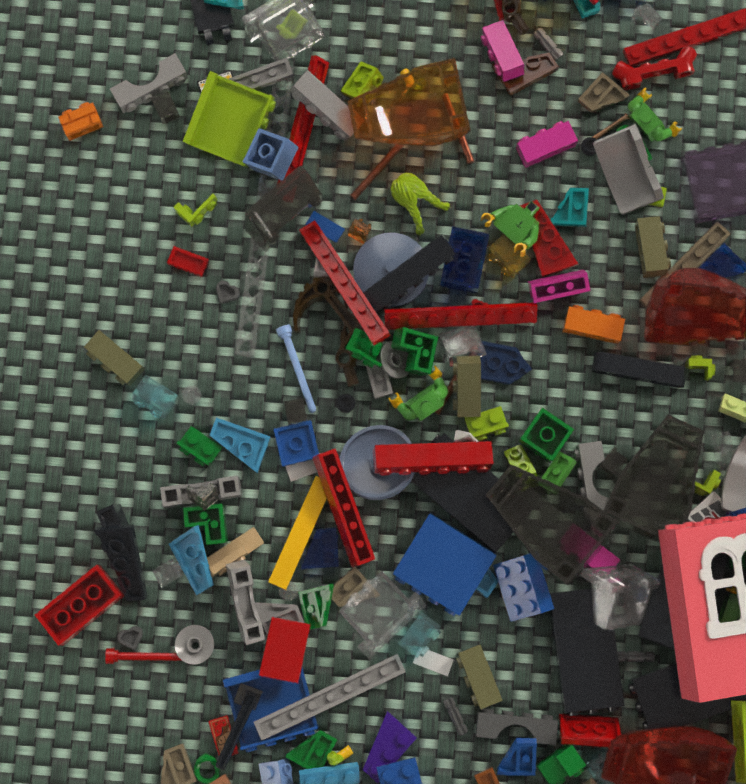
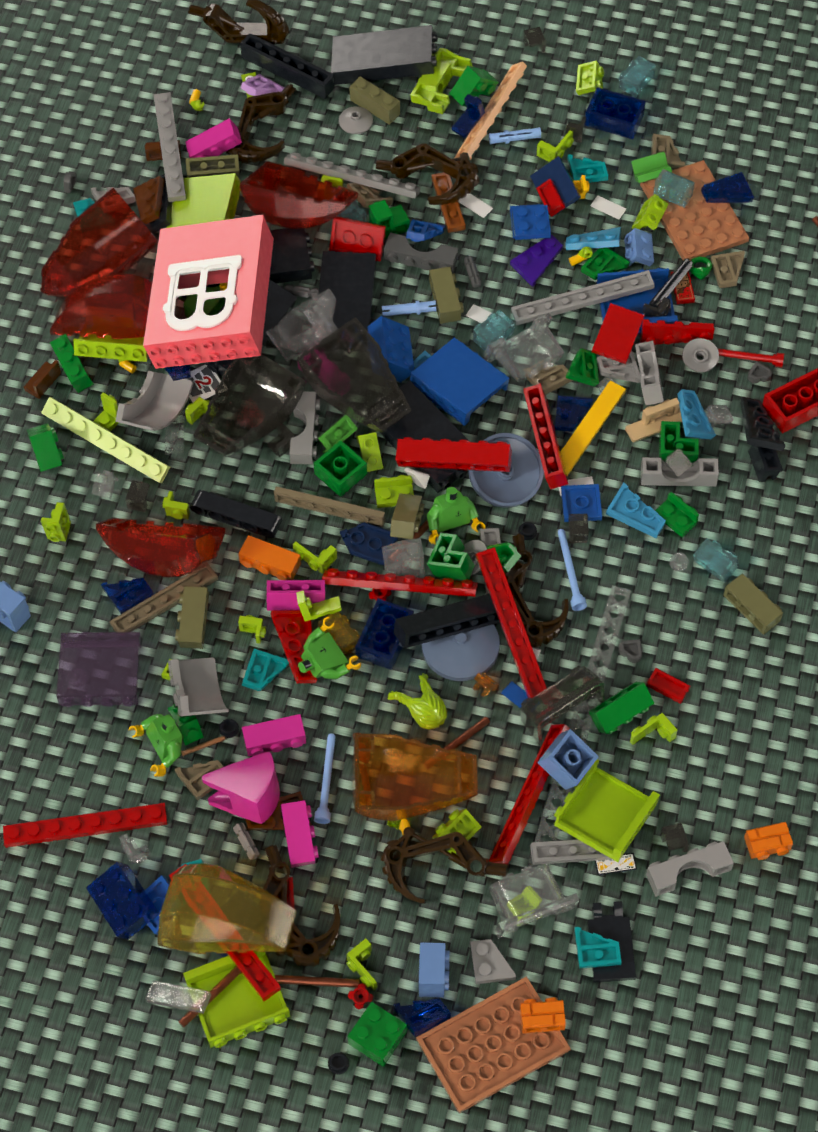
camera: 170 degrees left, 20 degrees down
light grey brick [289,70,364,141] -> none
red plate [612,46,697,90] -> none
none -> dark pink piece [202,751,280,824]
none -> lime bracket [238,615,266,644]
none -> dark tan tile [274,486,385,527]
none -> lime bracket [293,542,337,574]
none -> lime bracket [296,590,342,621]
none -> light blue piece [314,733,335,824]
none -> dark brown piece [380,827,508,904]
none -> light blue pin [382,300,436,317]
none -> green brick [588,681,654,734]
none -> red wing [640,319,715,345]

